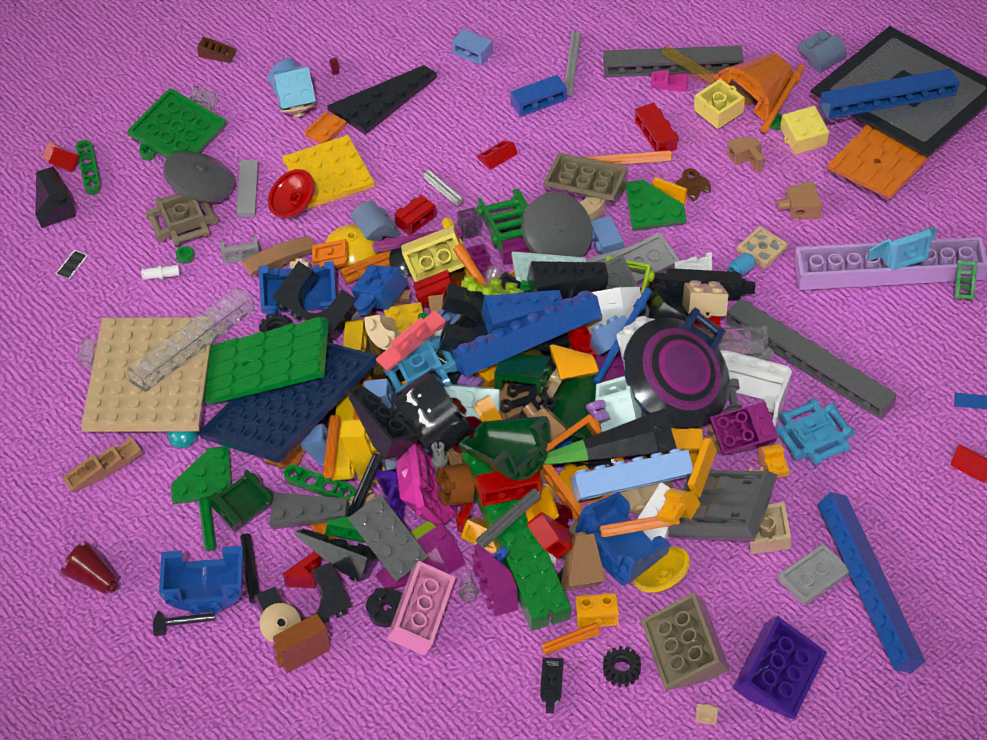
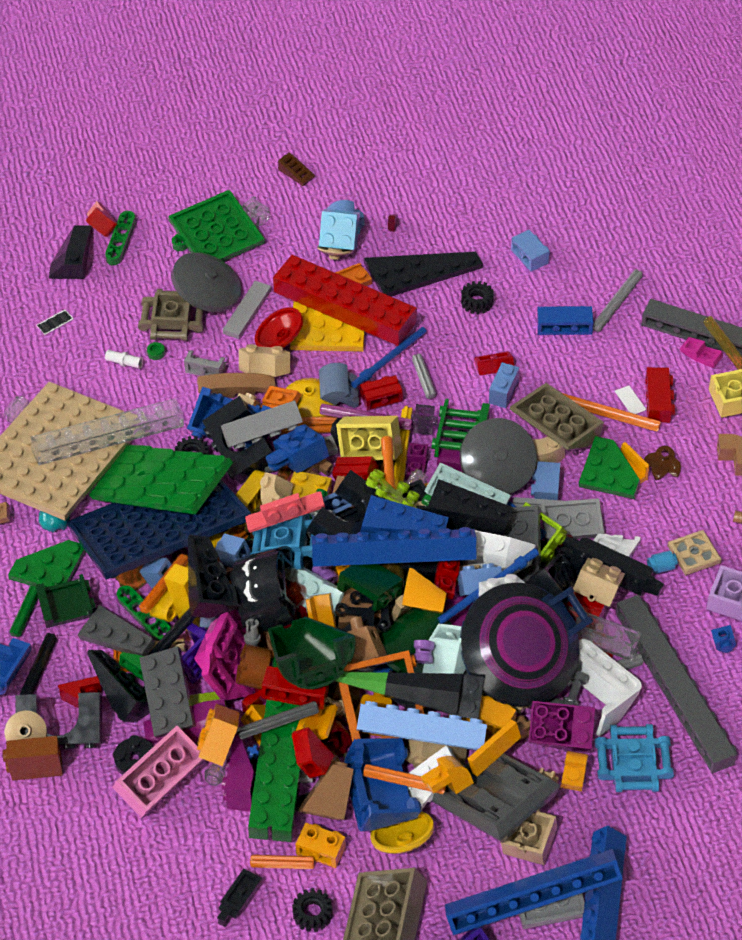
camera: 25 degrees right, 0 degrees up
none -> light orange brick [197,704,239,766]
none -> light grey brick [221,401,303,449]
none -> tan brick [239,344,290,377]
none -> red brick [273,255,417,346]
none -> blue bar [351,327,427,388]
none -> blue brick [444,849,623,935]
none -> black tyre [461,281,494,315]
none -> medium blue brick [489,362,519,408]
none -> white sticker [615,385,647,414]
none -> blue plate [711,625,736,653]

